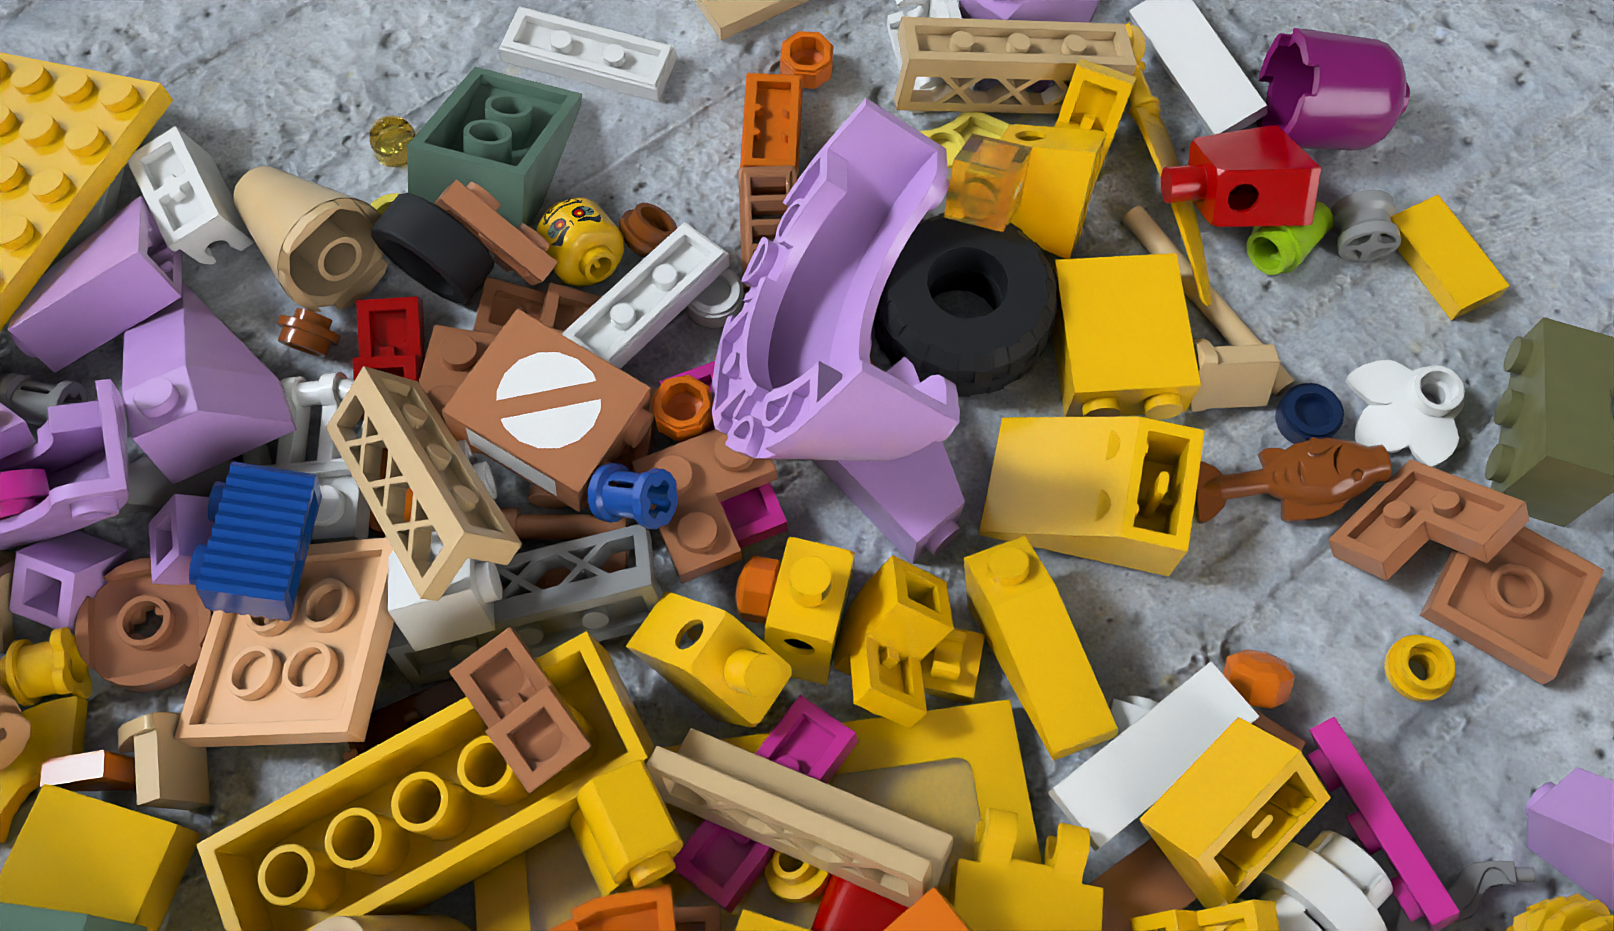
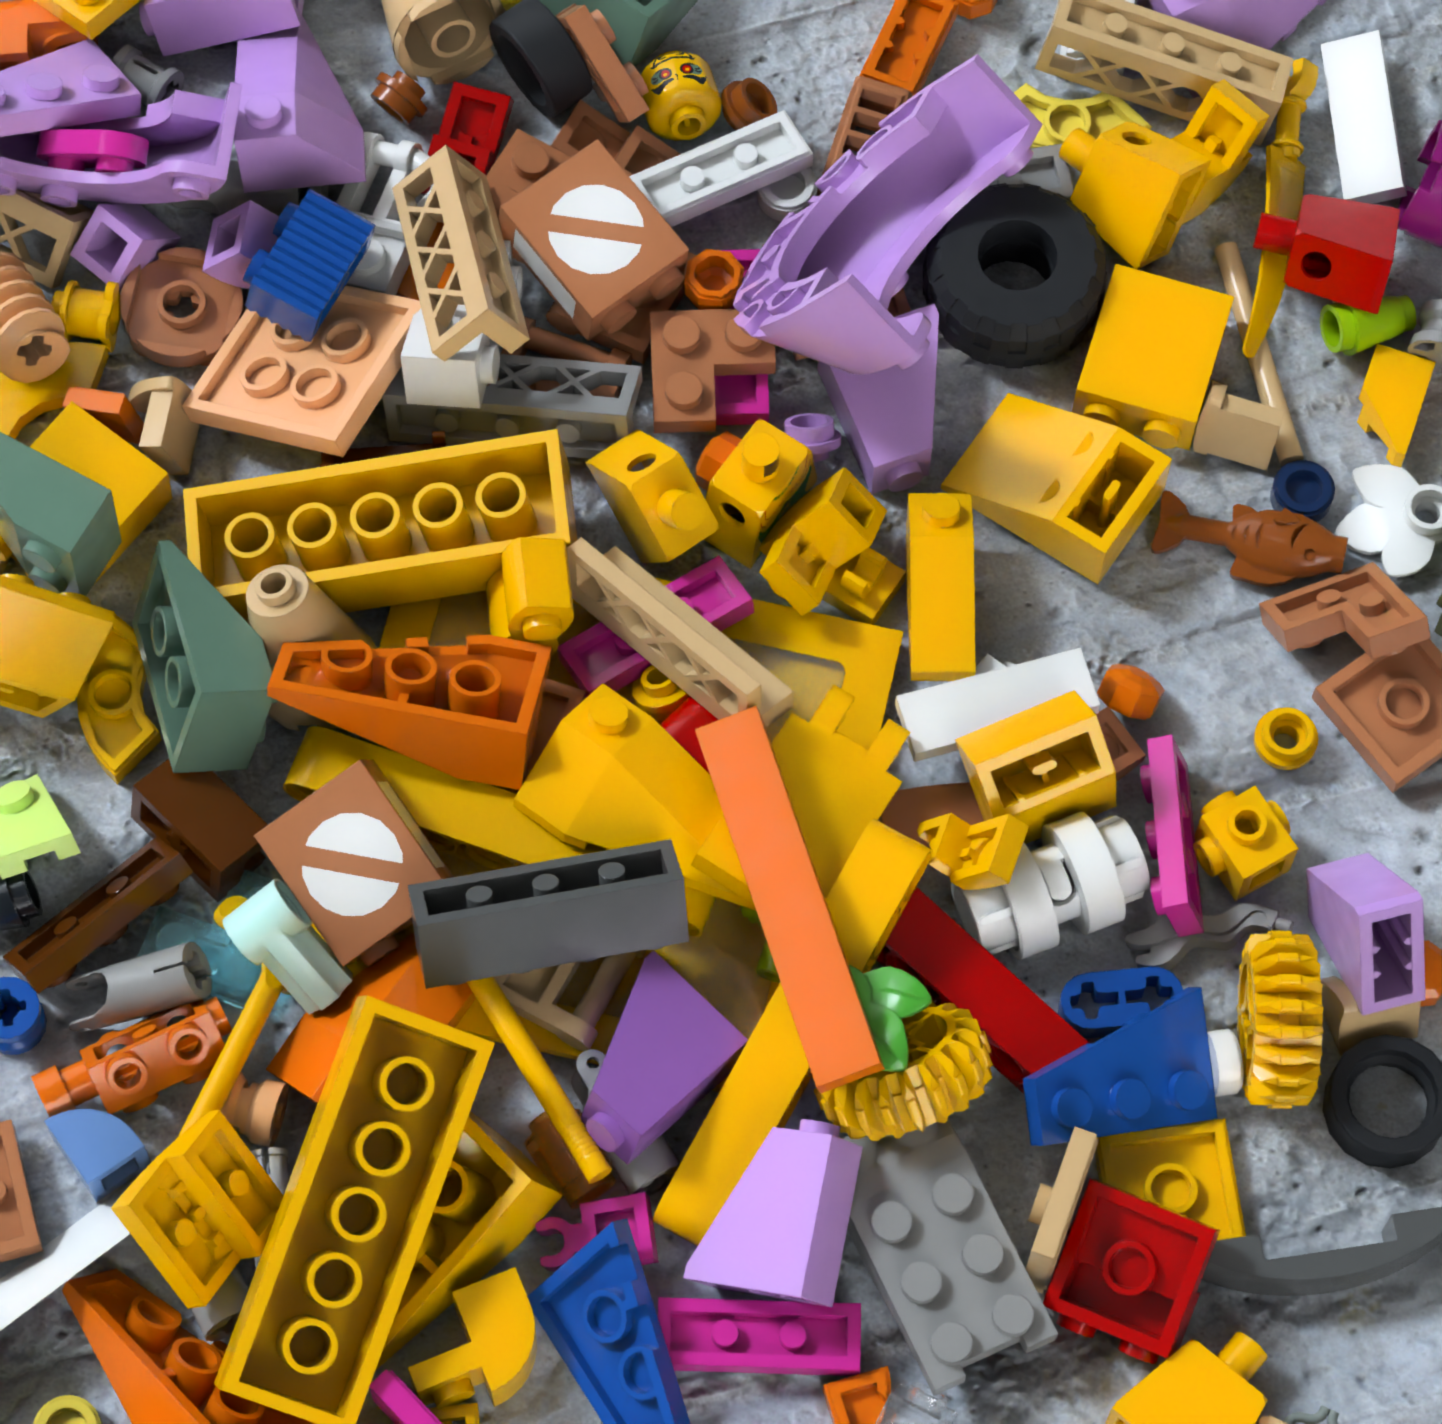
camera: 20 degrees right, 0 degrees up
nougat slope [449,627,593,793] -> none
blue bush [588,462,678,530] -> none
clear yellow brick [944,133,1032,232] -> none
none -> lavender plate [784,413,841,462]
none -> yellow brick [1193,785,1298,902]
none -> yellow slope [1357,344,1436,467]

